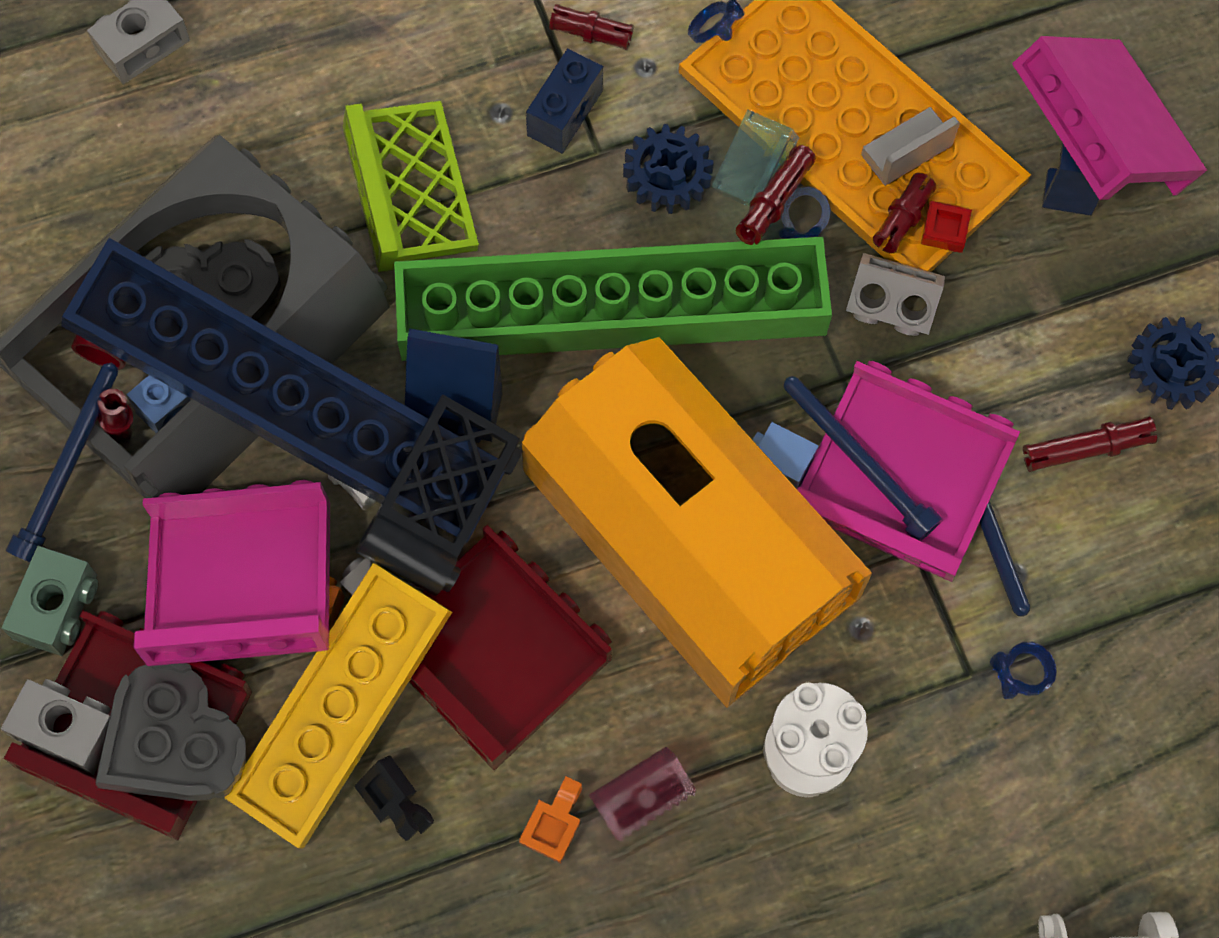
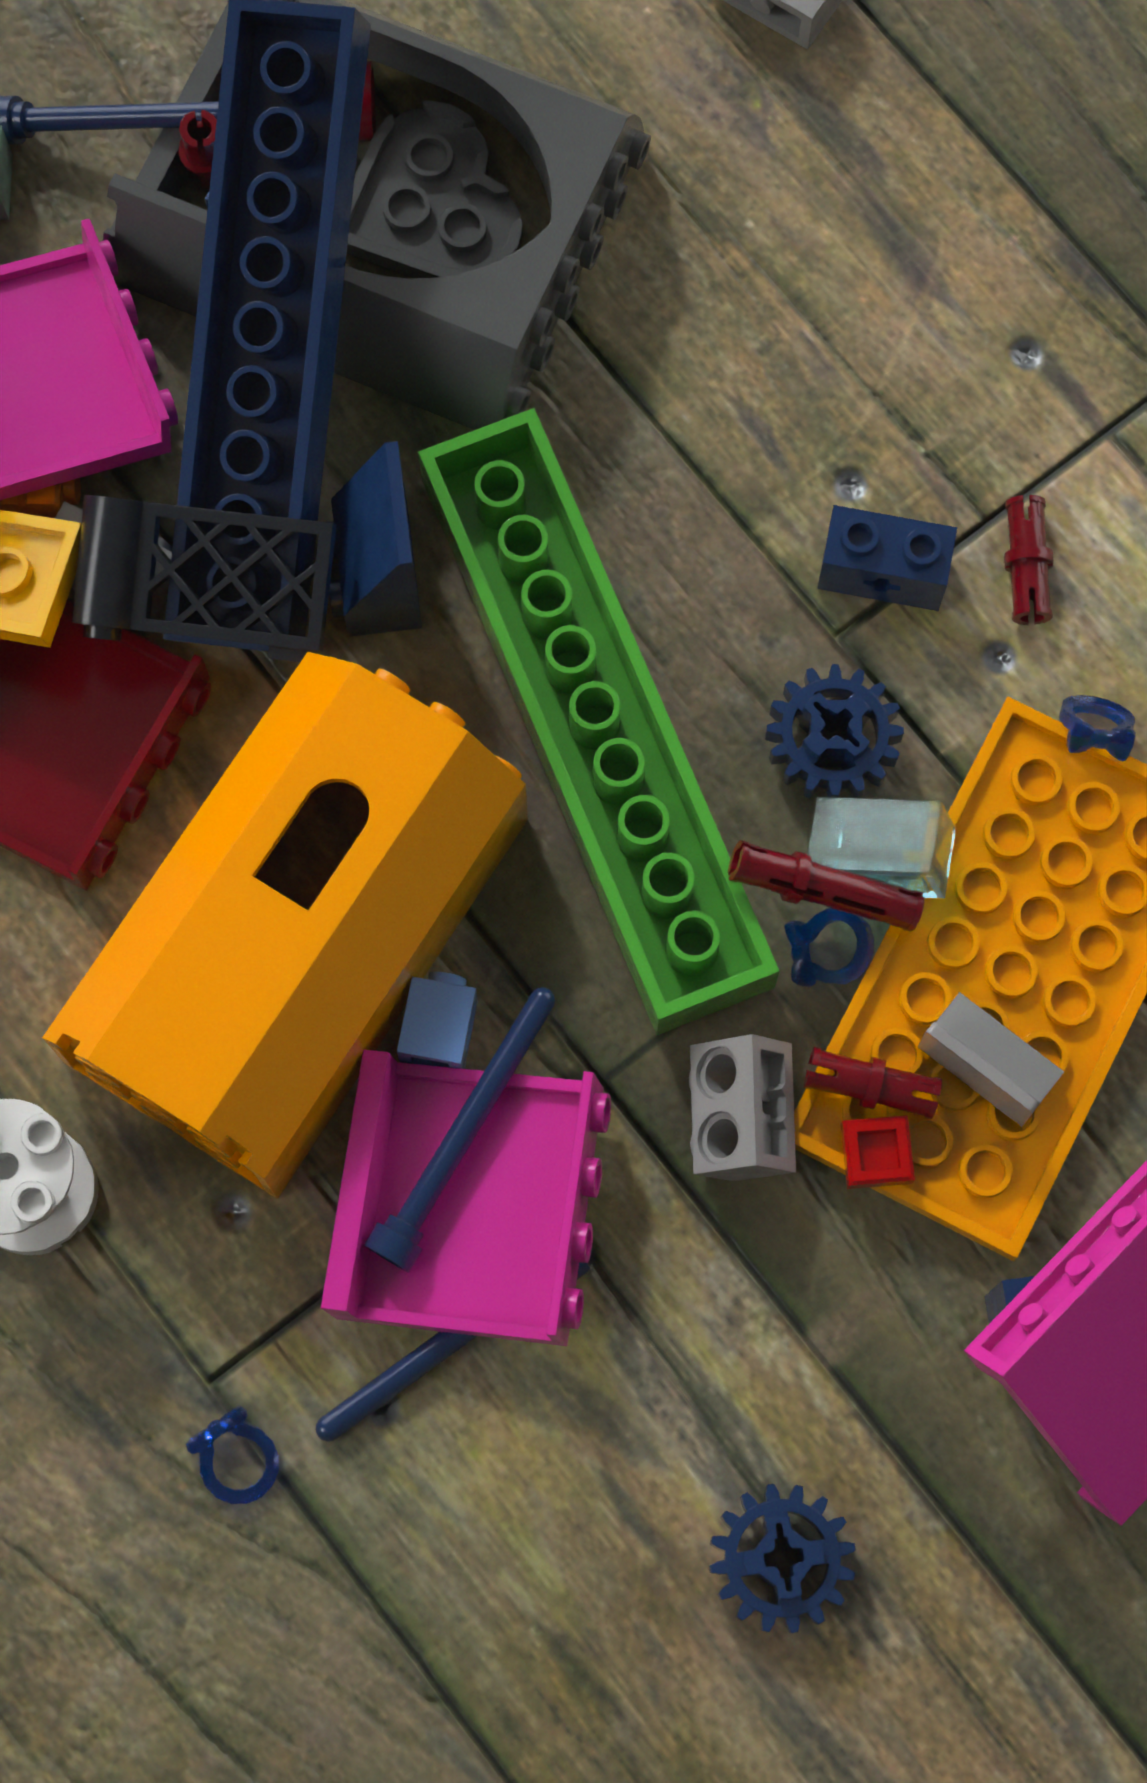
camera: 75 degrees right, 5 degrees up
lime fence [343,101,479,272] -> none
dark red pin [1023,416,1158,472] -> none

